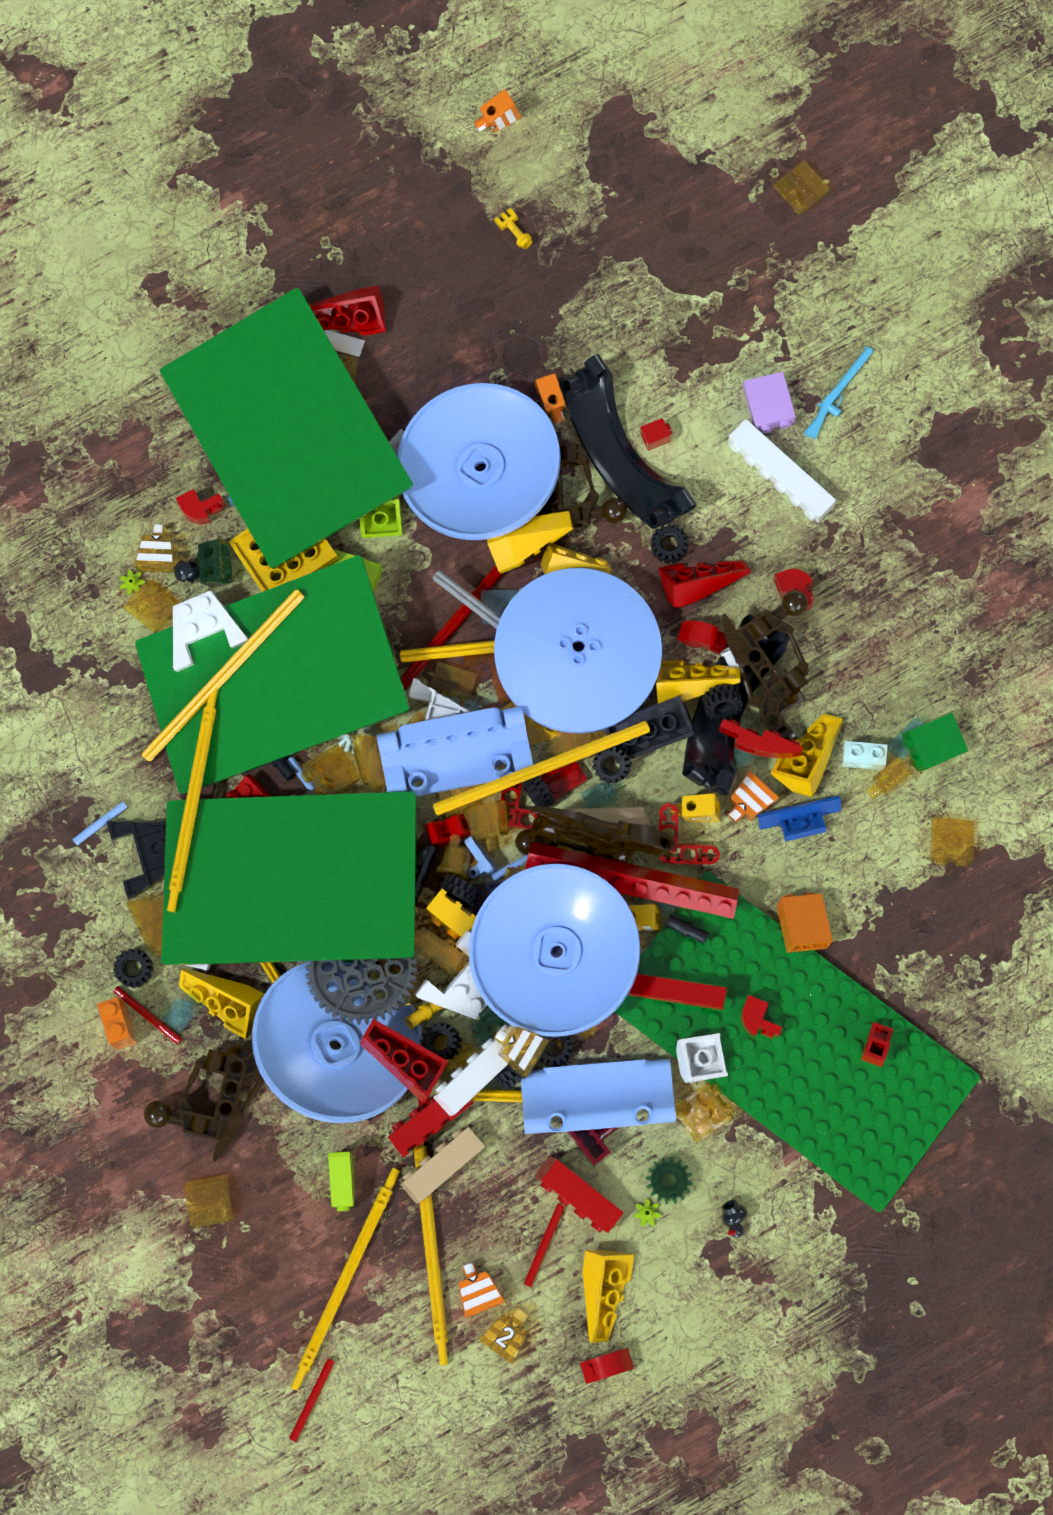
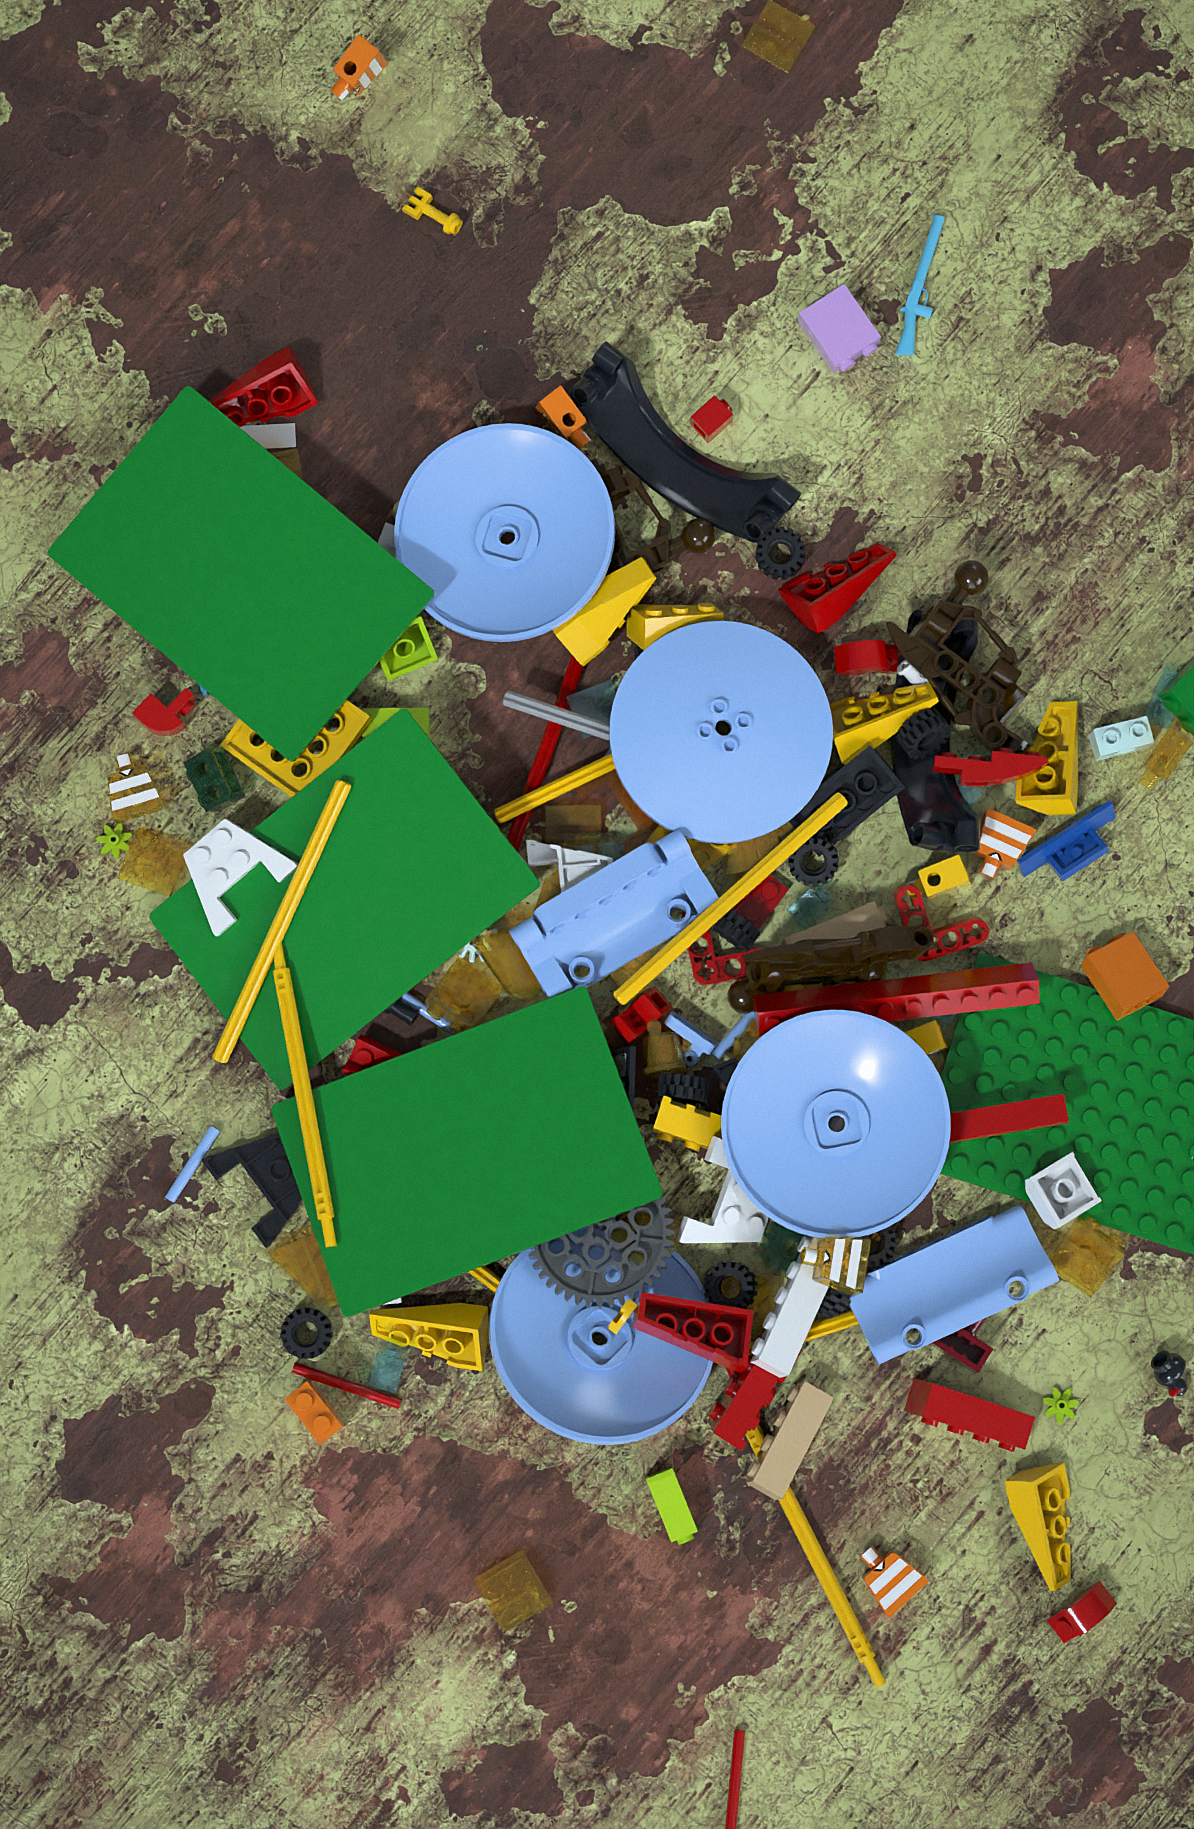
camera: 30 degrees left, 5 degrees up
dark brown piece [144,1041,265,1162] -> none
black piece [174,559,200,584] -> none
yellow axle [290,1168,400,1391] -> none
yellow pin [405,1002,444,1029] -> none
clear yellow brick [415,927,467,978] -> none
clear yellow torso [463,800,509,852] -> none
clear yellow torso [478,1309,528,1364] -> none
red bar [523,1204,565,1287] -> none
clear green gear [646,1157,693,1205] -> none
black pin [665,914,710,945] -> none
white brick [728,419,836,523] -> none
red brick [741,995,782,1039] -> none
red brick [773,569,814,610] -> none
none -> yellow tile [608,1299,638,1335]

